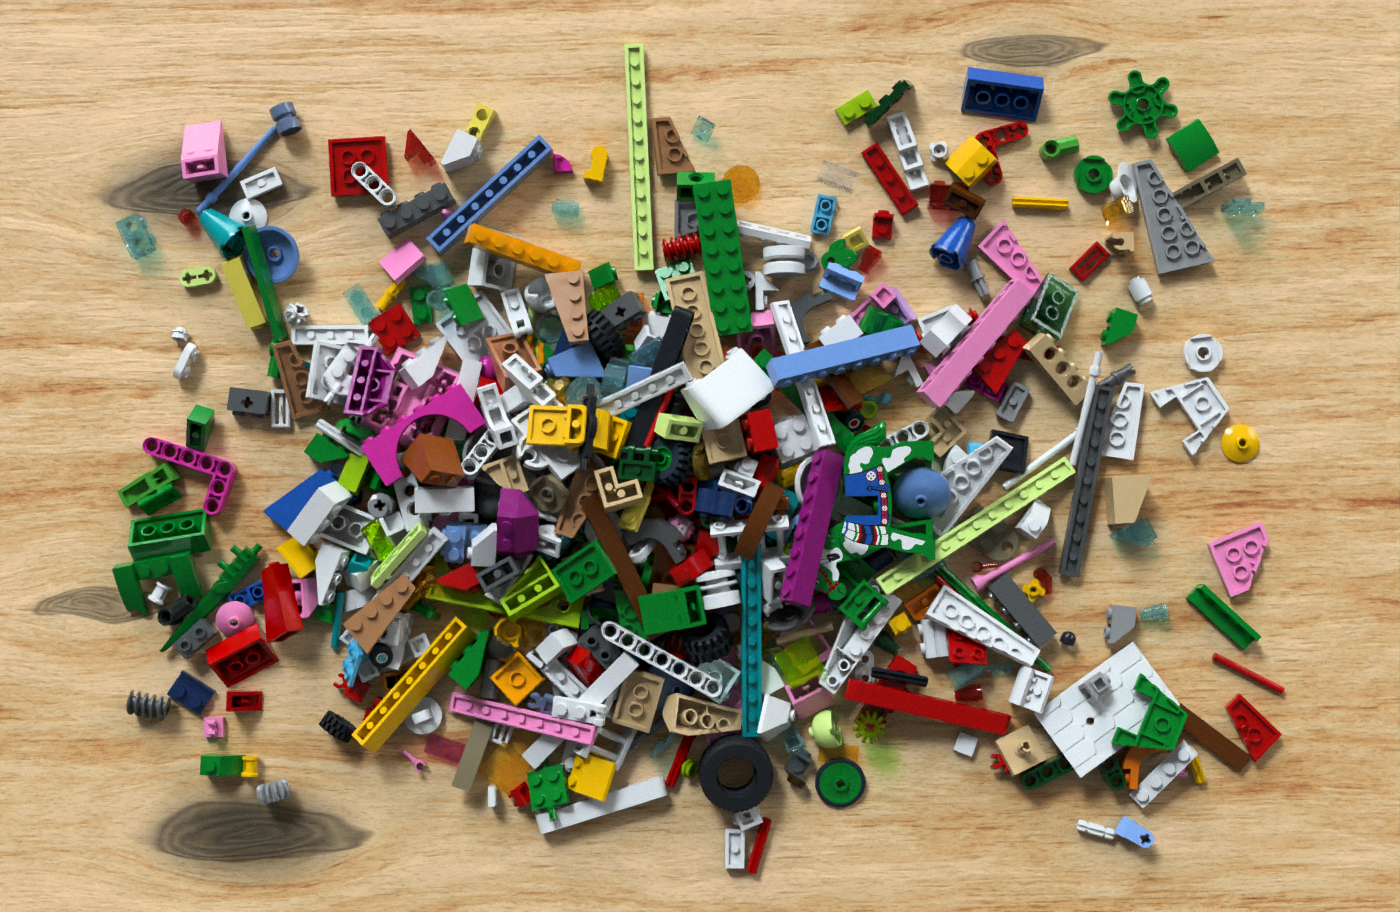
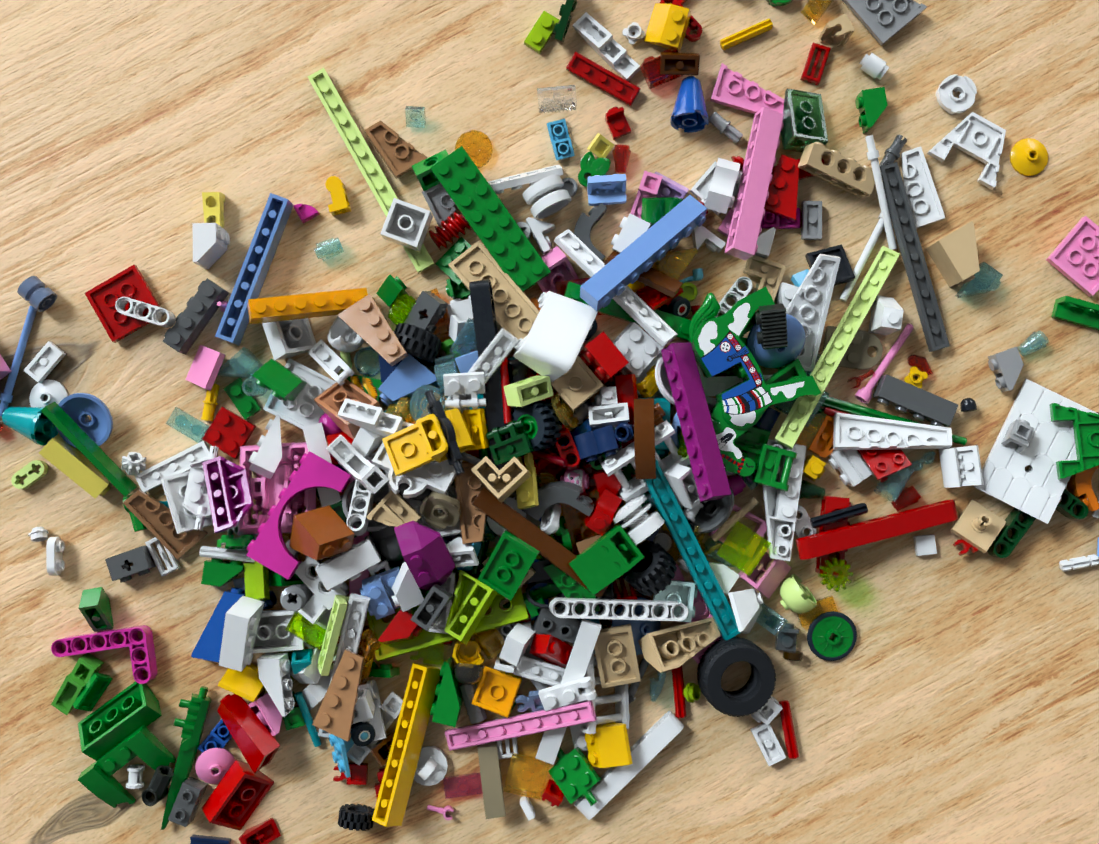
camera: 20 degrees left, 0 degrees up
clear red slope [404,129,437,167] -> none
none -> white brick [380,198,433,252]
none -> white plate [443,372,486,410]
none -> pearl dark grey brick [755,303,788,350]

